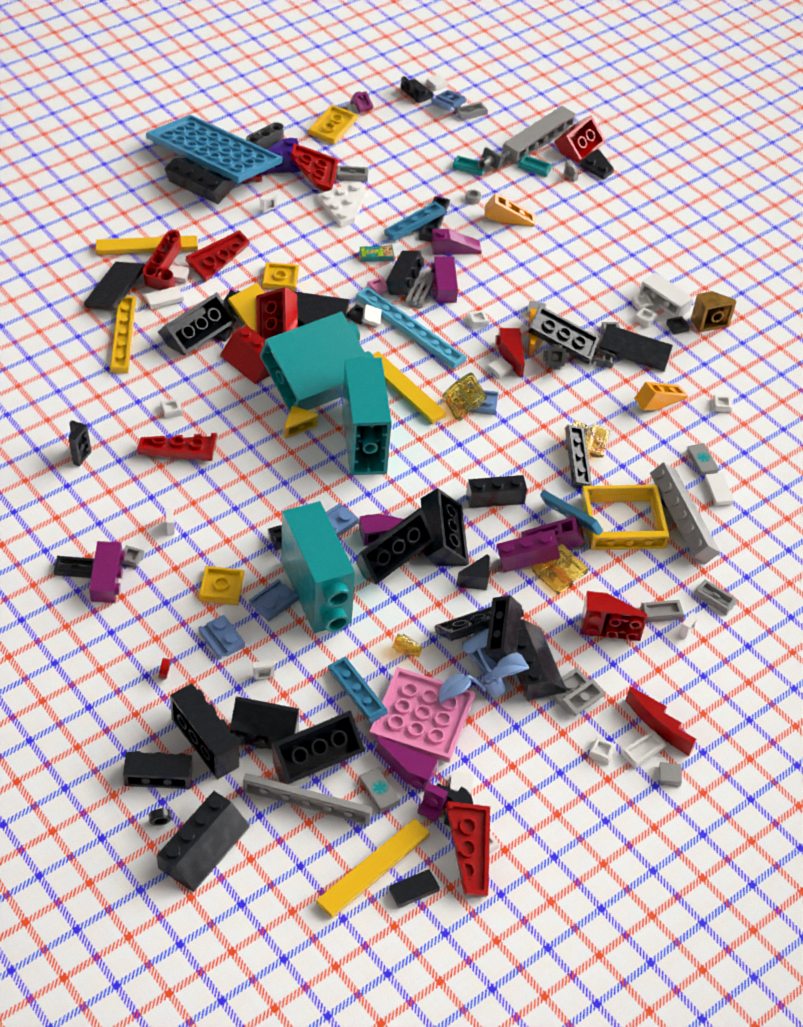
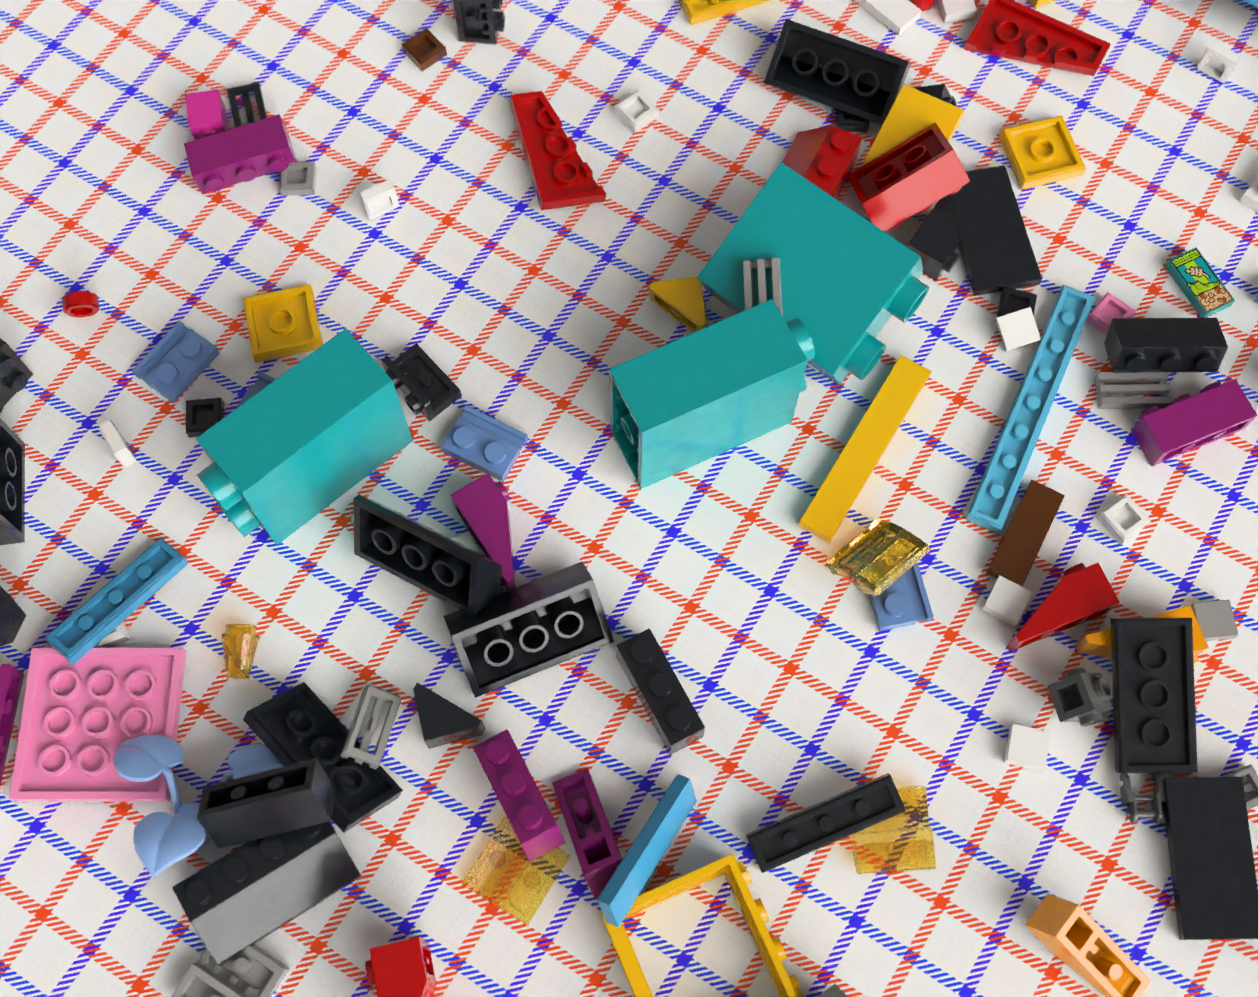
camera: 75 degrees right, 20 degrees up
none -> dark pink brick [185,89,229,140]
none -> black tile [186,398,224,437]
none -> light grey tile [340,684,402,770]
none -> reddish brown tile [401,28,447,71]
none -> light grey tile [743,257,783,316]
none -> reddish brown tile [986,480,1065,586]
none -> white tile [1004,723,1051,772]

